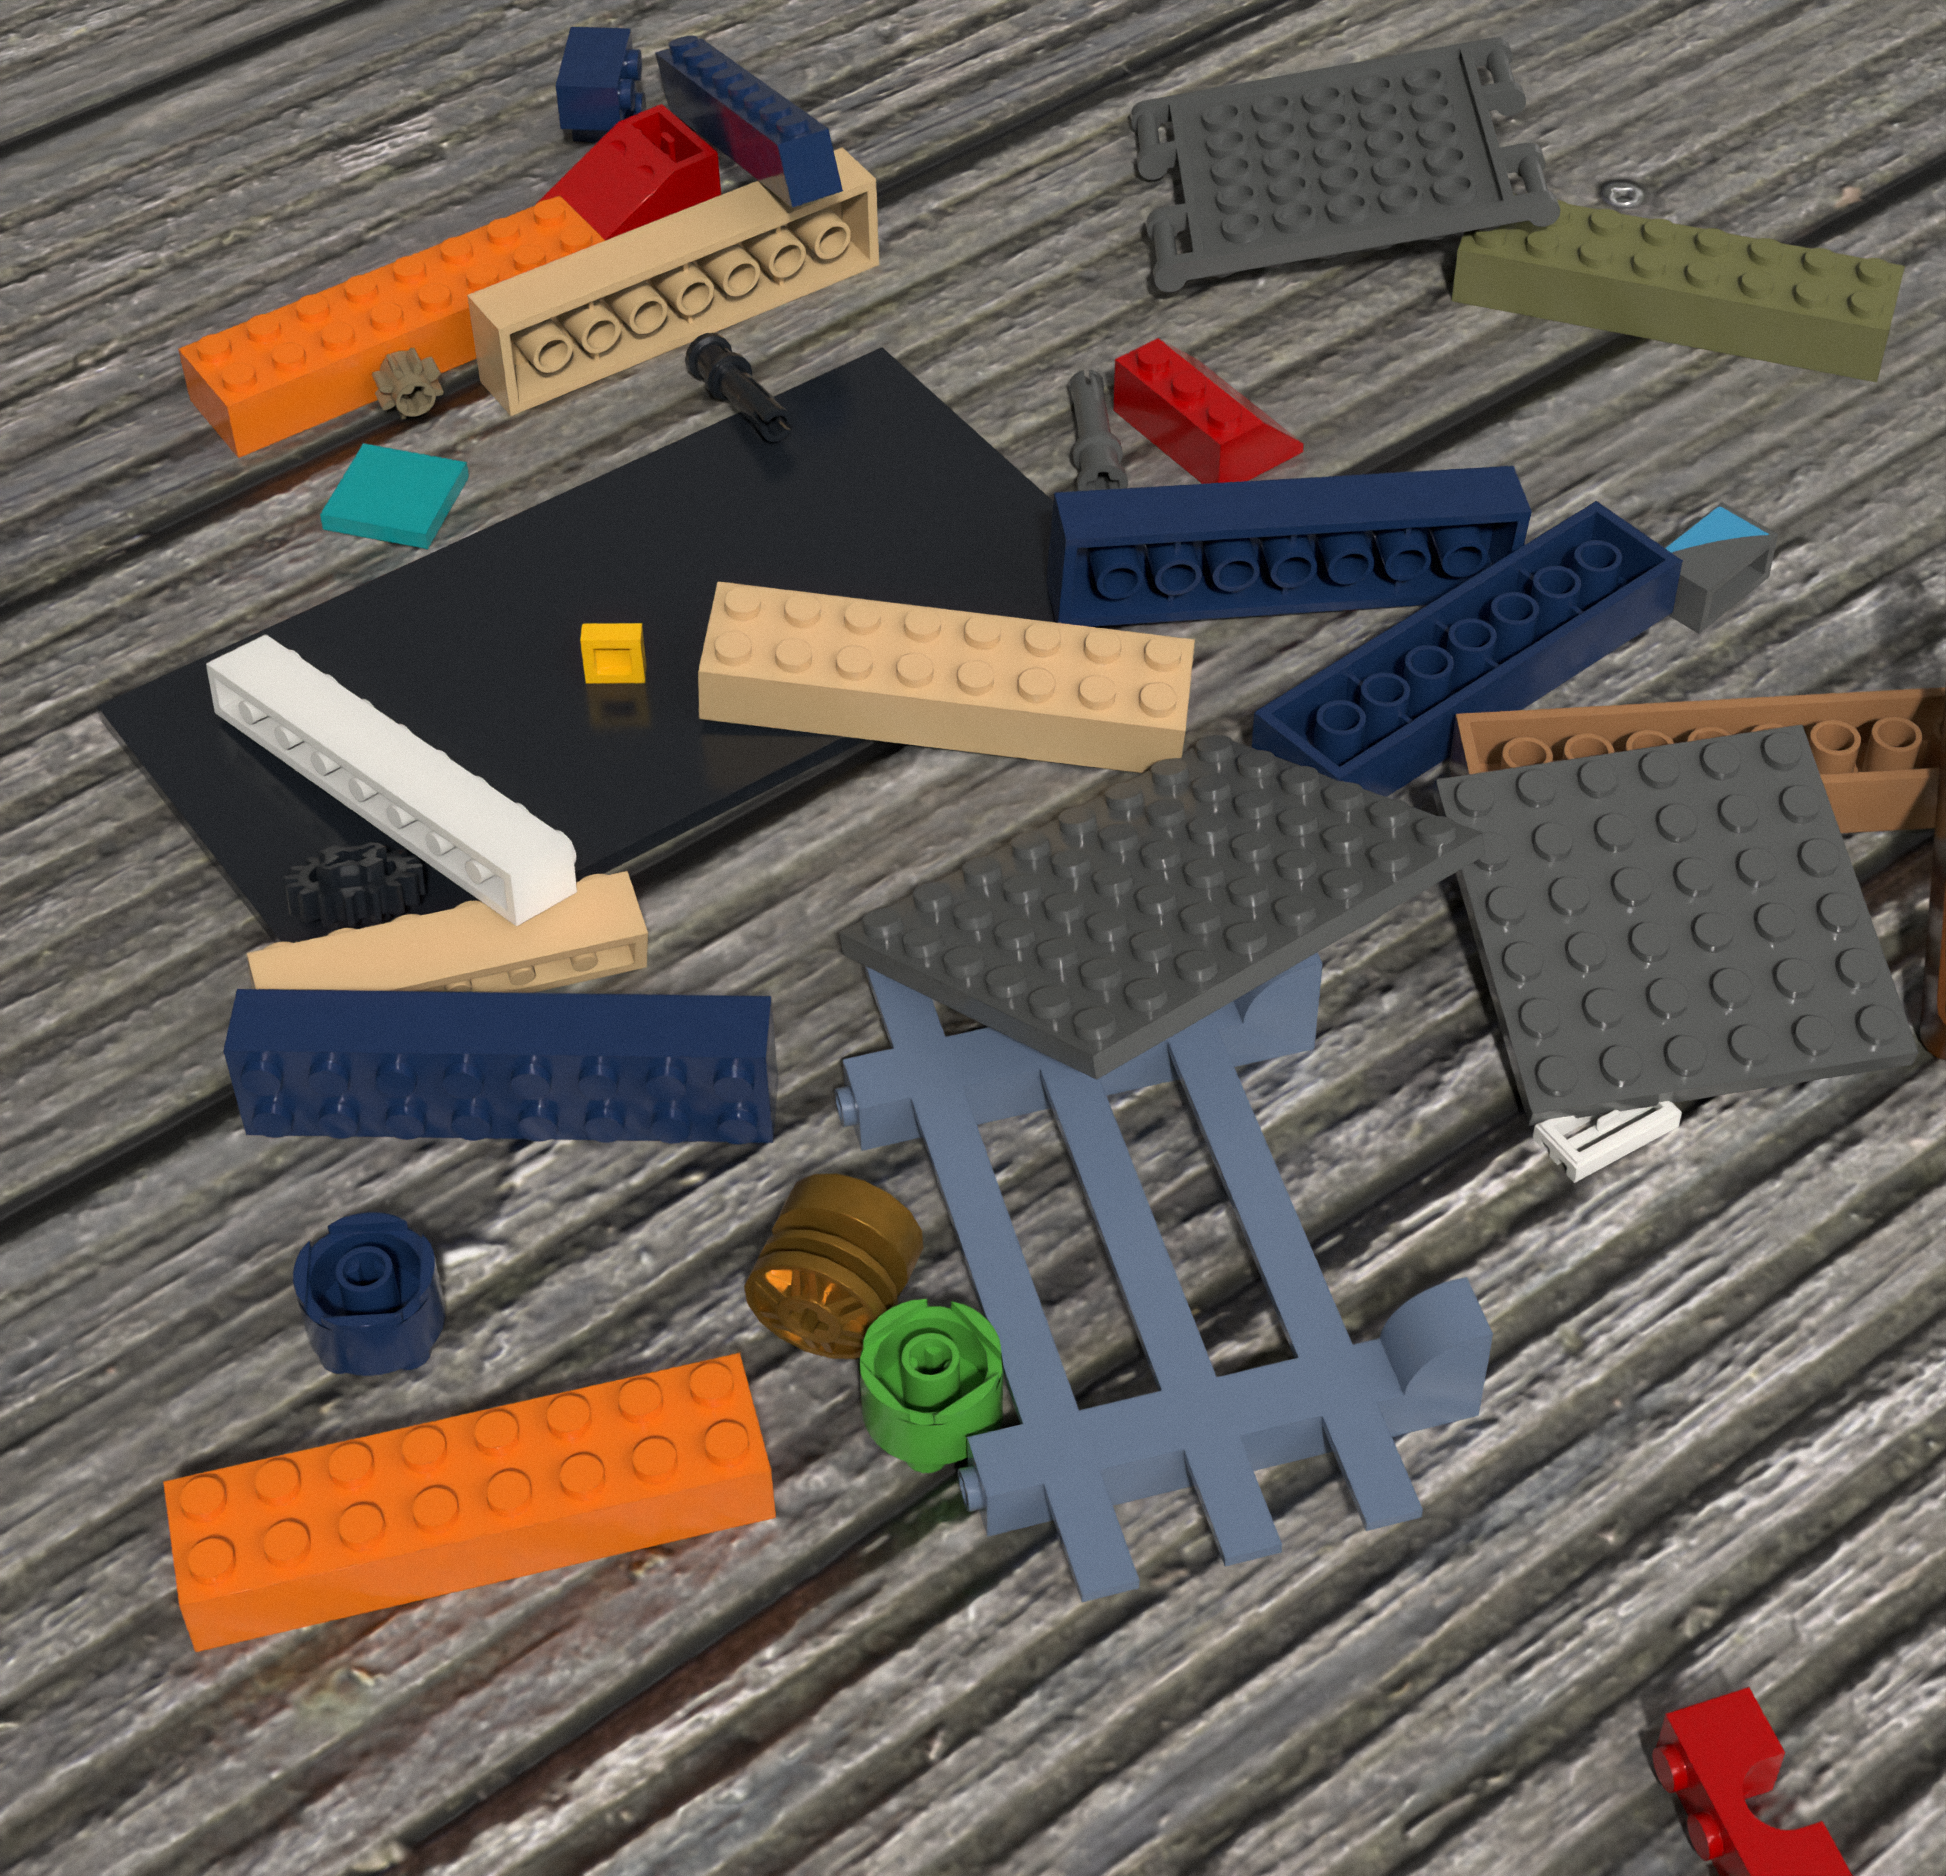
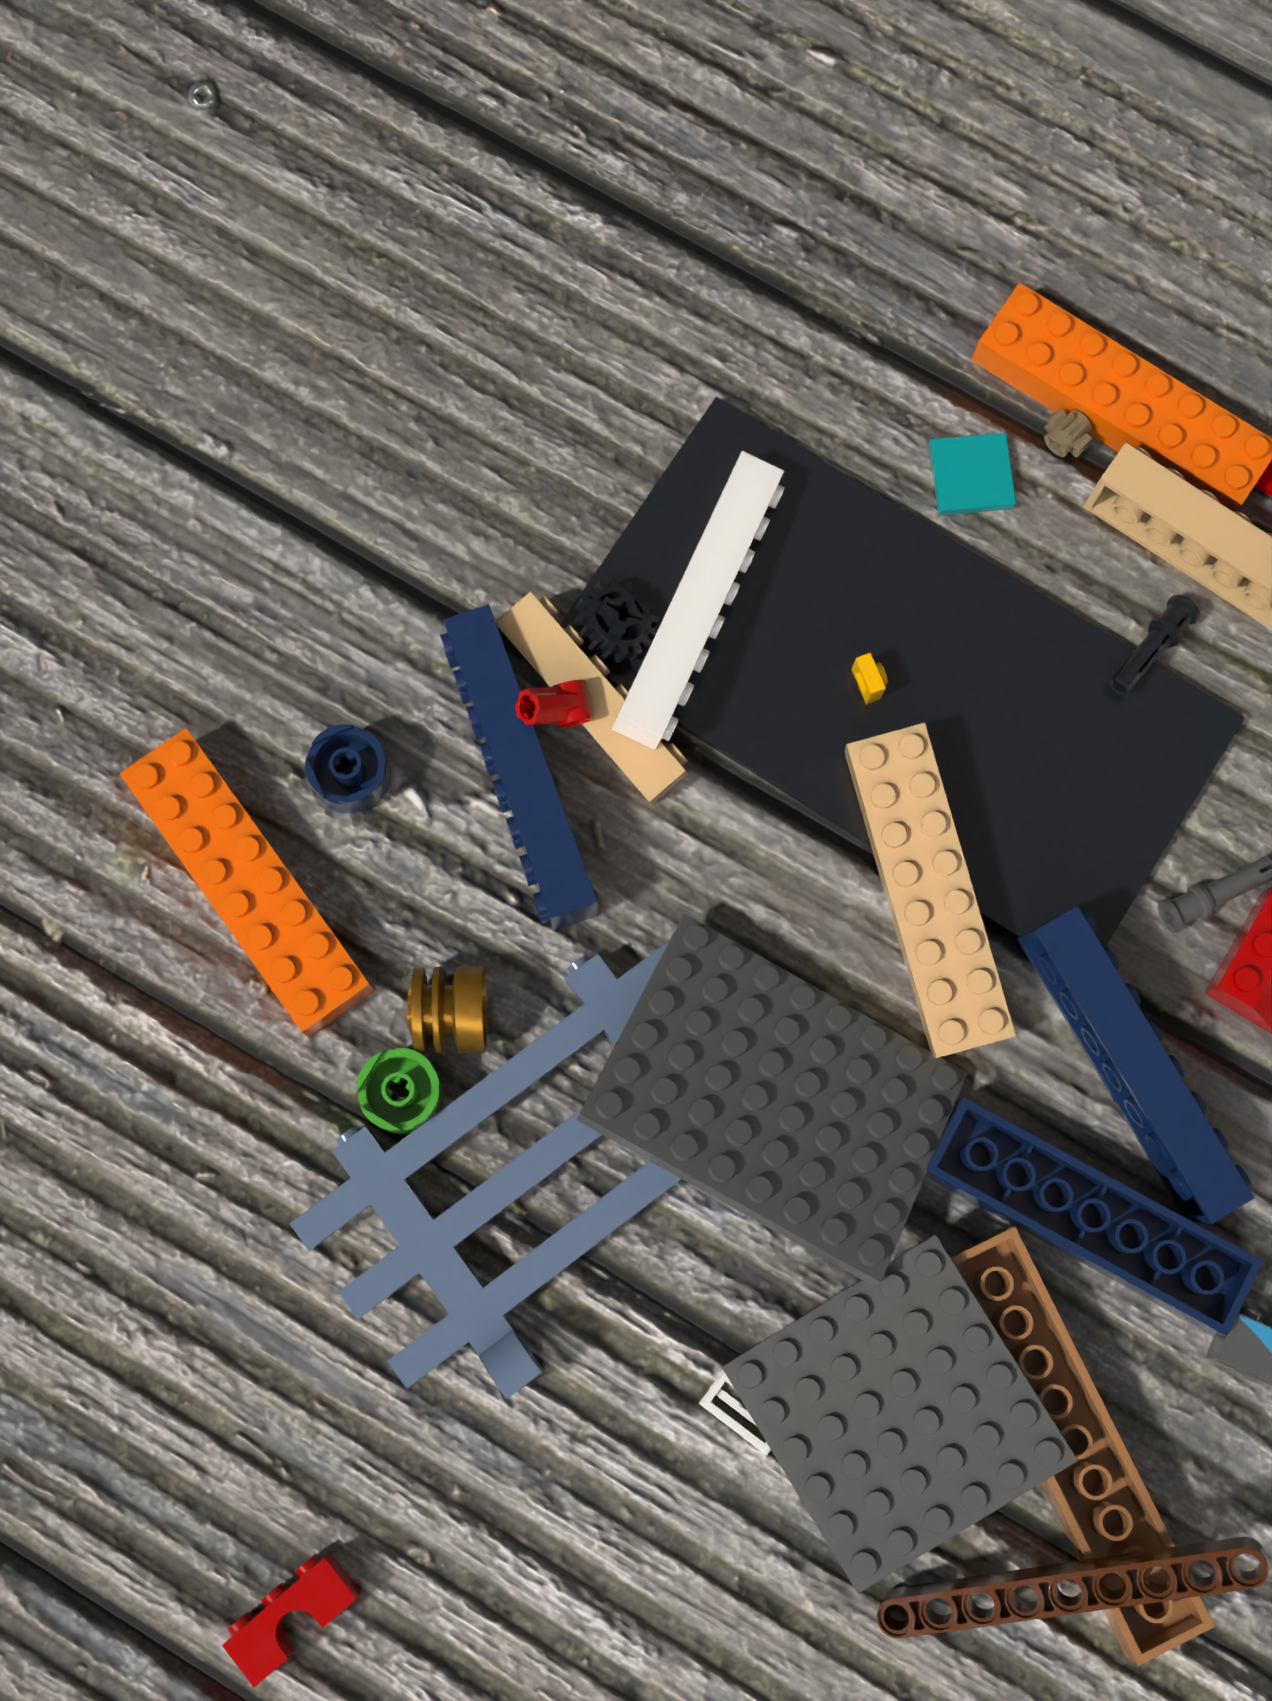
camera: 65 degrees right, 30 degrees up
none -> red piece [515,680,593,728]

